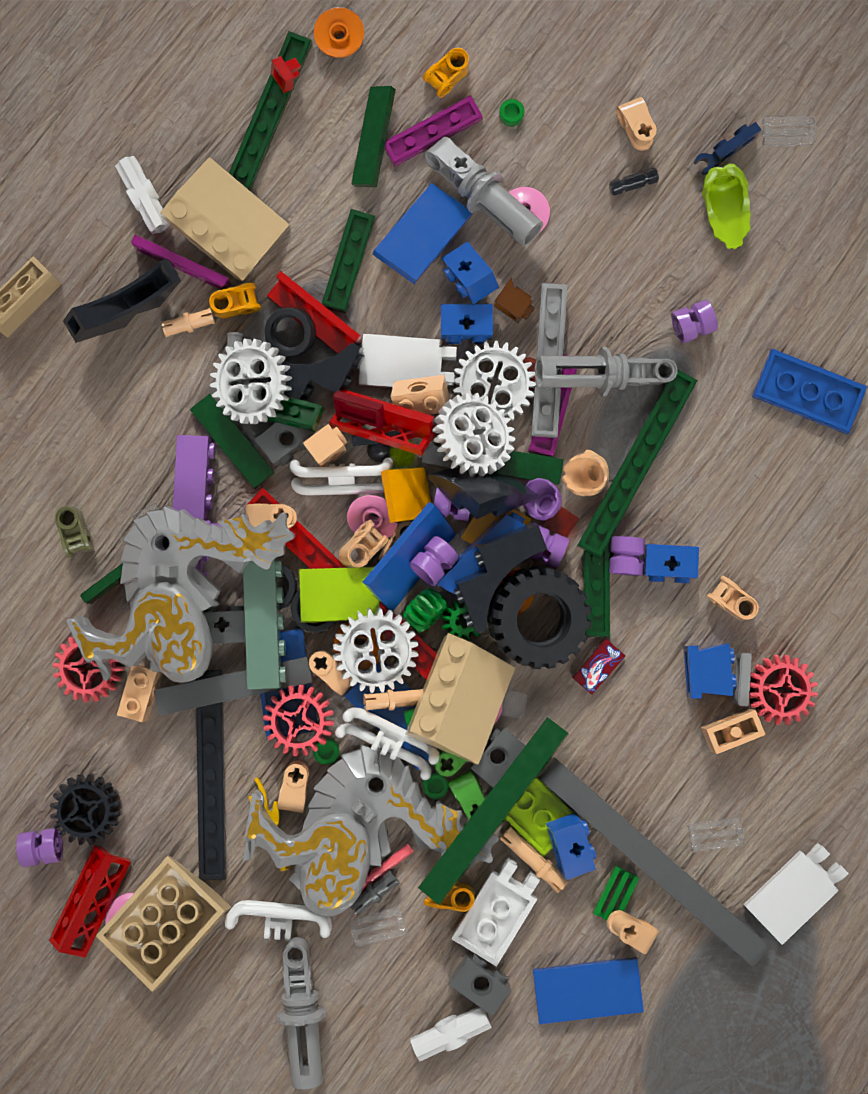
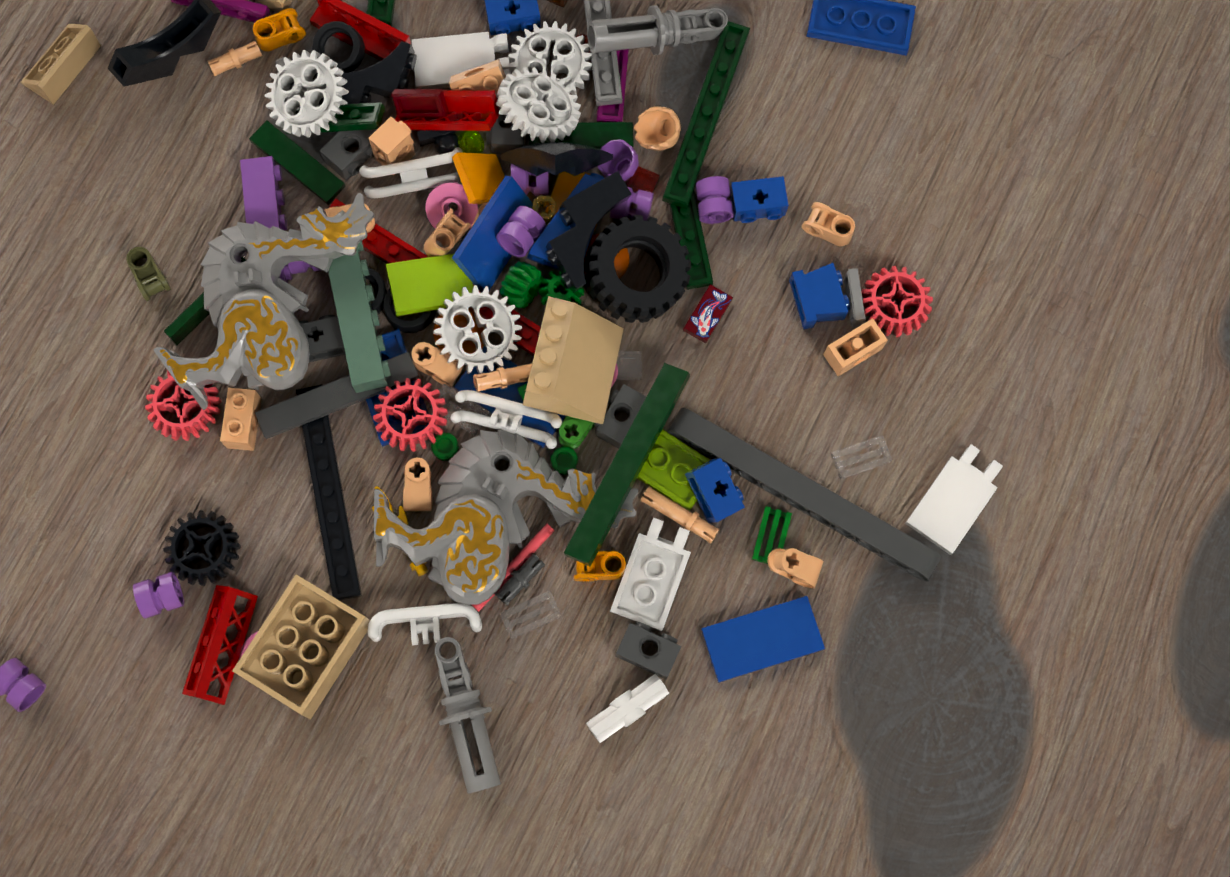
camera: 15 degrees left, 10 degrees down
bright green piece [448,770,486,820] -> none
none -> clear yellow bush [532,196,556,224]

